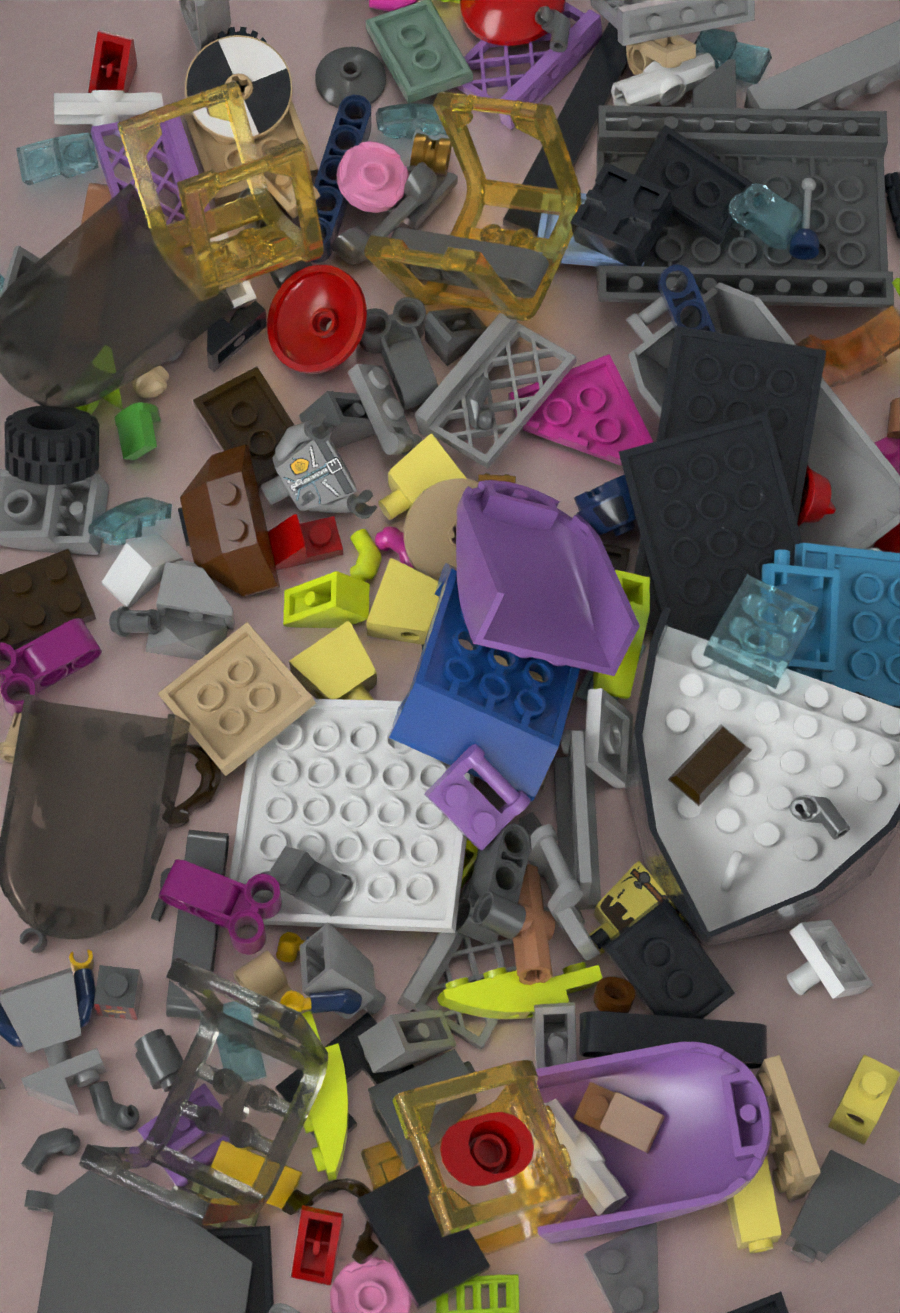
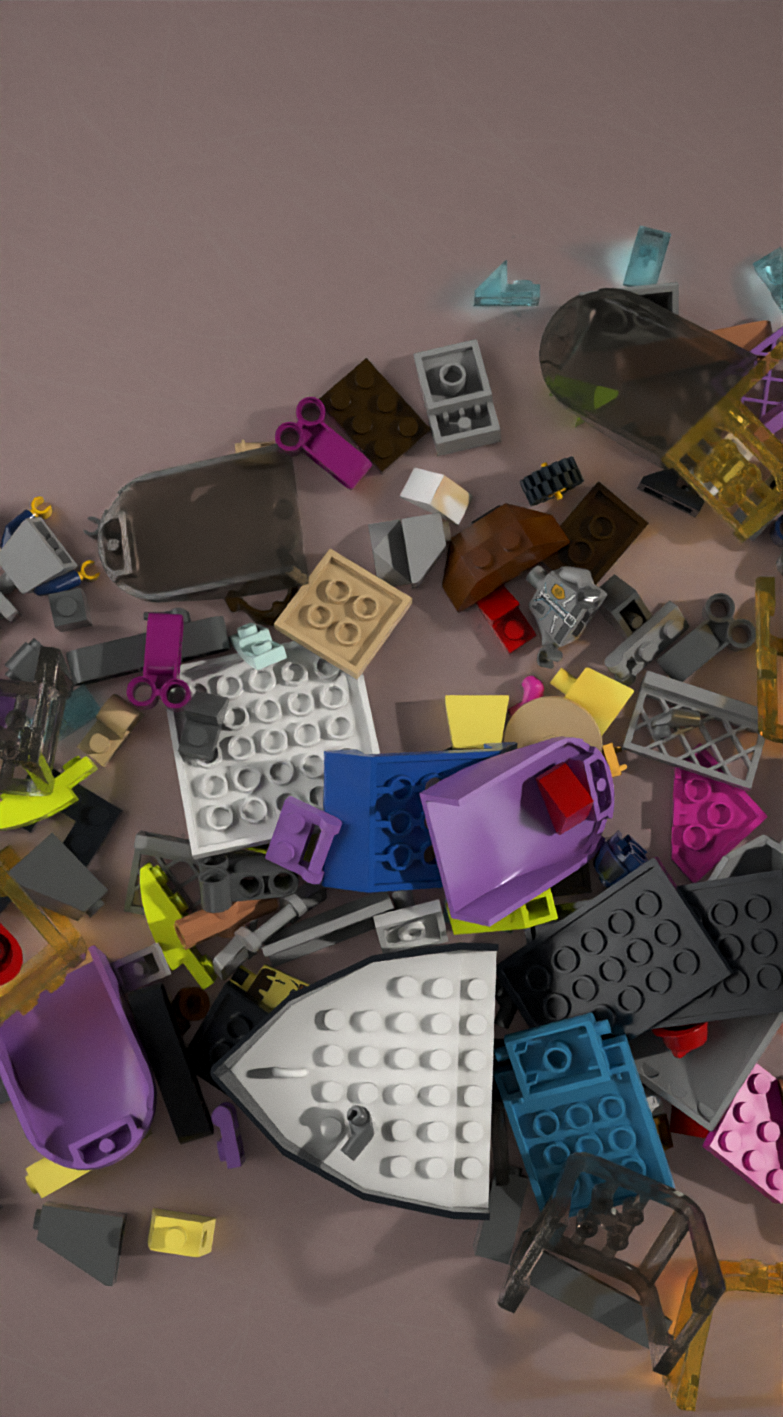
camera: 75 degrees right, 15 degrees up
black tyre [4,405,99,485] -> none
clear light blue slope [88,497,172,545] -> none
dark grey pin [109,606,161,637] -> none
bright green tile [115,402,161,460] -> none
tan plate [131,360,169,398] -> none
red dish [267,264,367,374] -> none
light grey torso [276,923,386,1023] -> none
neon yellow slope [283,571,370,628] -> none
light yellow torso [289,620,377,700] -> none
neon yellow arm [350,529,382,582] -> none
light grey slope [358,1009,457,1073] -> none
dark grey slope [425,307,487,366] -> none
white piece [528,1098,629,1216] -> none
medium nougat slope [573,1082,665,1153] -> none
dark brown tile [668,724,752,806] -> none
clear light blue plate [703,575,819,689] -> none
tan plate [755,1055,821,1202] -> none
white tile [787,919,873,999] -> none
none -> medium lavender plate [211,1102,246,1169]
none -> light aqua slope [229,623,287,670]
none -> black wheel [520,456,584,506]
none -> red slope [535,761,594,835]

